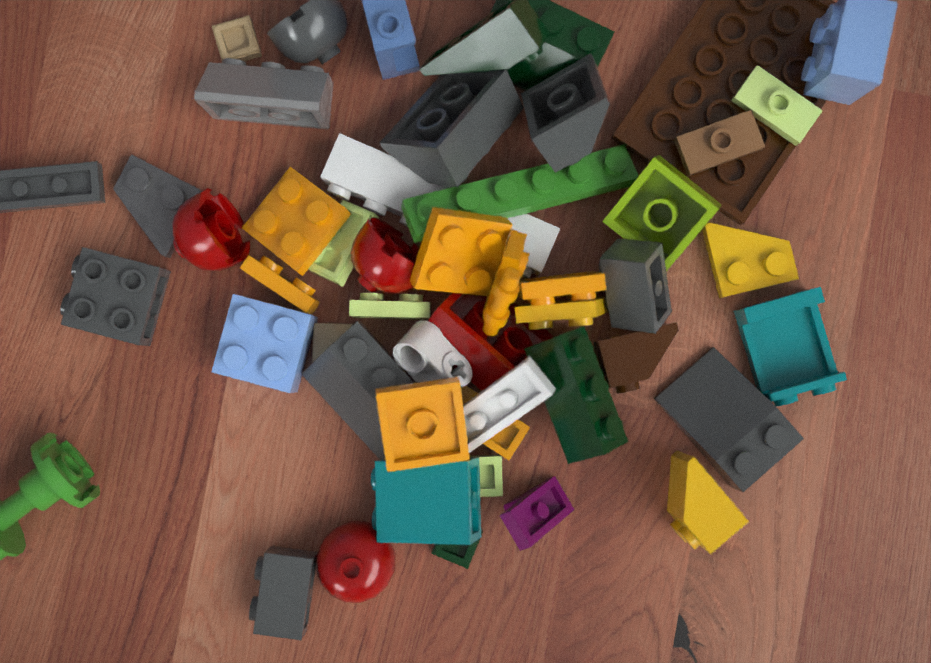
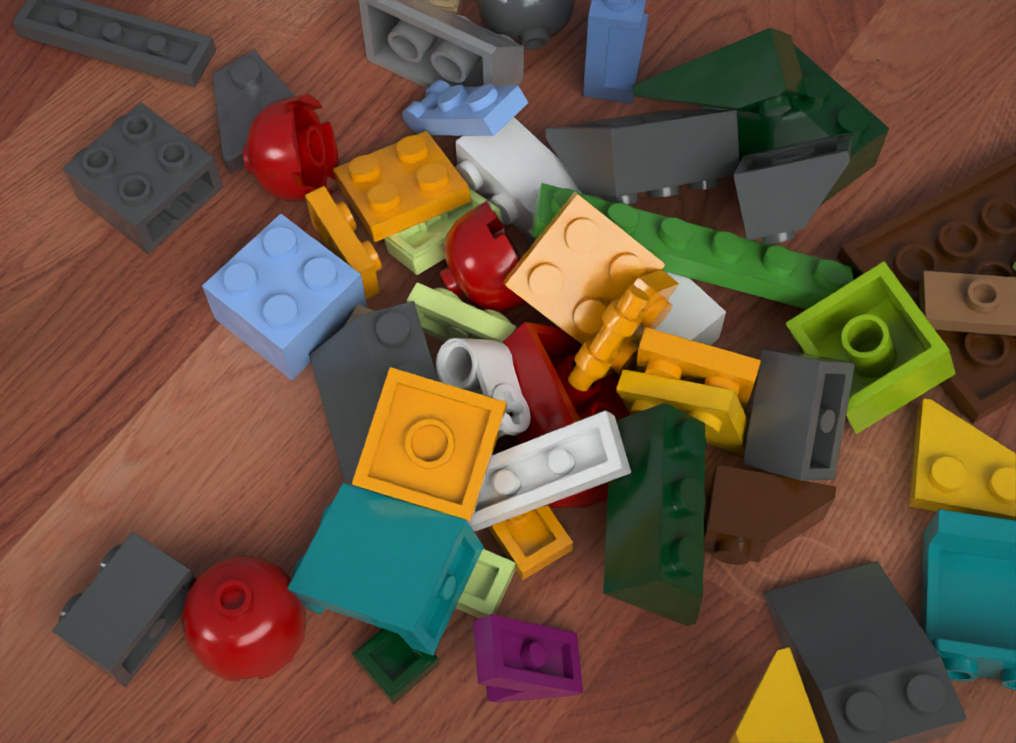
camera: 30 degrees right, 25 degrees down
none -> light blue plate [402,79,528,136]

